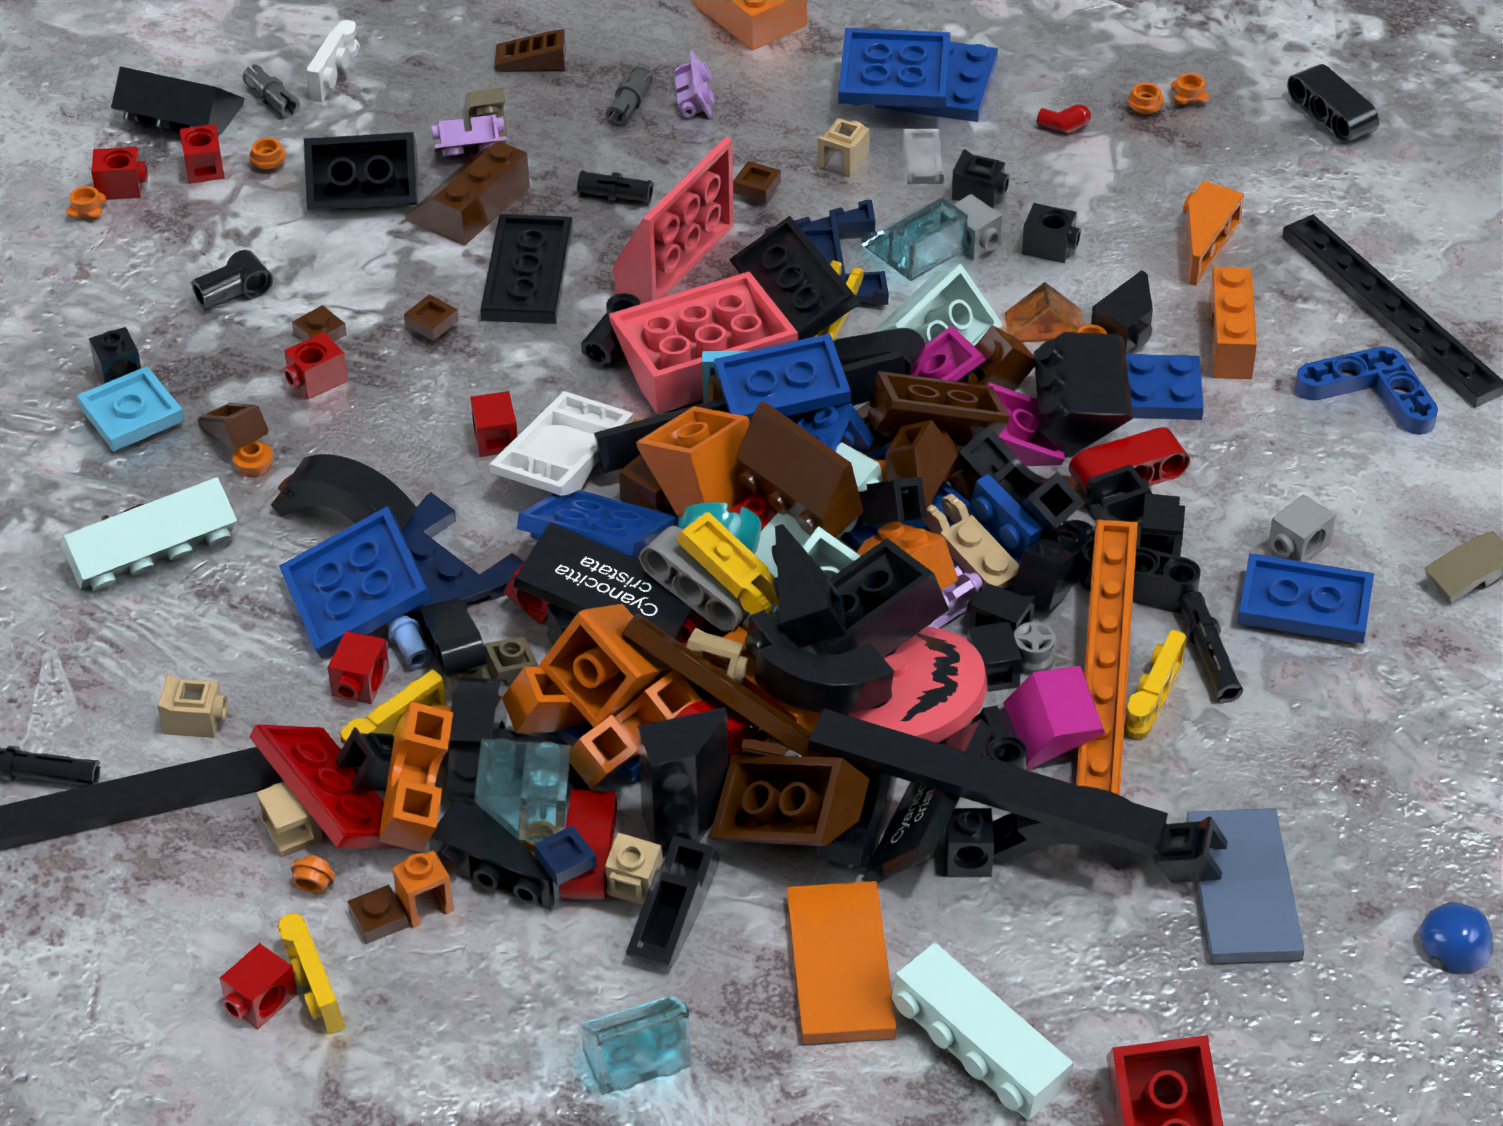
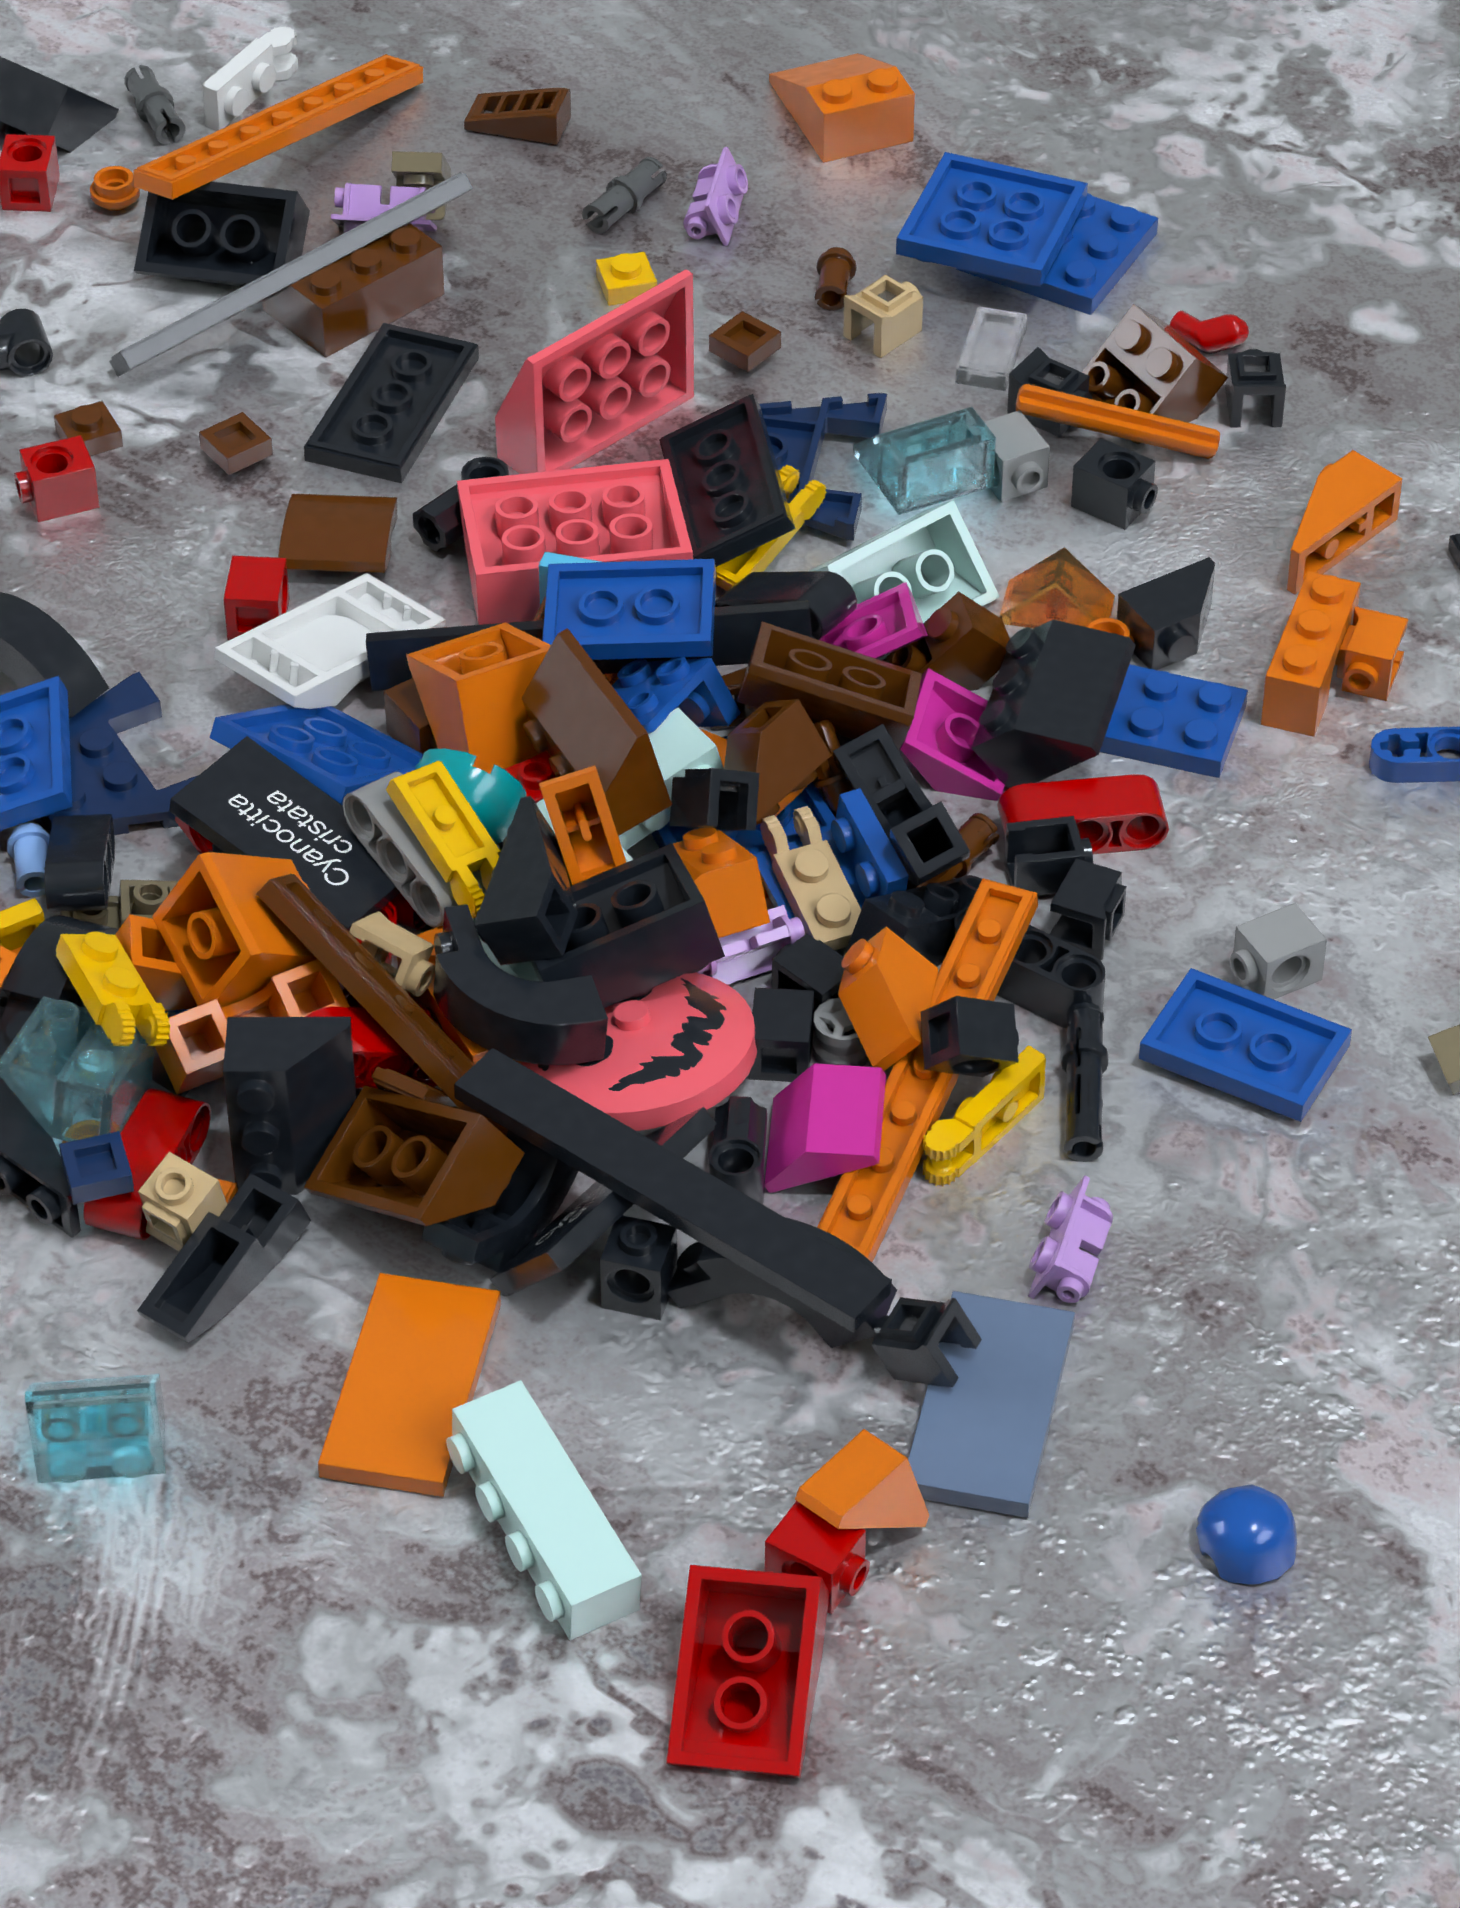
camera: 15 degrees right, 0 degrees up
black pin [577,170,654,204] -> none
orange plate [1128,82,1164,115] -> none
orange plate [1171,73,1209,105] -> none
none -> yellow hinge [56,932,171,1046]
none -> tile [109,172,473,377]
none -> orange tile [133,54,423,200]
none -> reddish brown slope [278,494,398,573]
none -> orange slope [539,765,626,885]
none -> yellow plate [596,252,657,306]
none -> red brick [765,1501,870,1614]
none -> orange slope [795,1429,930,1529]
none -> reddish brown pin [815,247,857,311]
none -> orange slope [838,926,939,1071]
none -> black brick [920,996,1019,1077]
none -> orange axle [1016,384,1220,459]
none -> lavender hinge [1028,1176,1113,1303]
none -> reddish brown slope [1082,304,1228,445]
none -> black window [1225,349,1286,427]
none -> orange window [1336,606,1408,701]

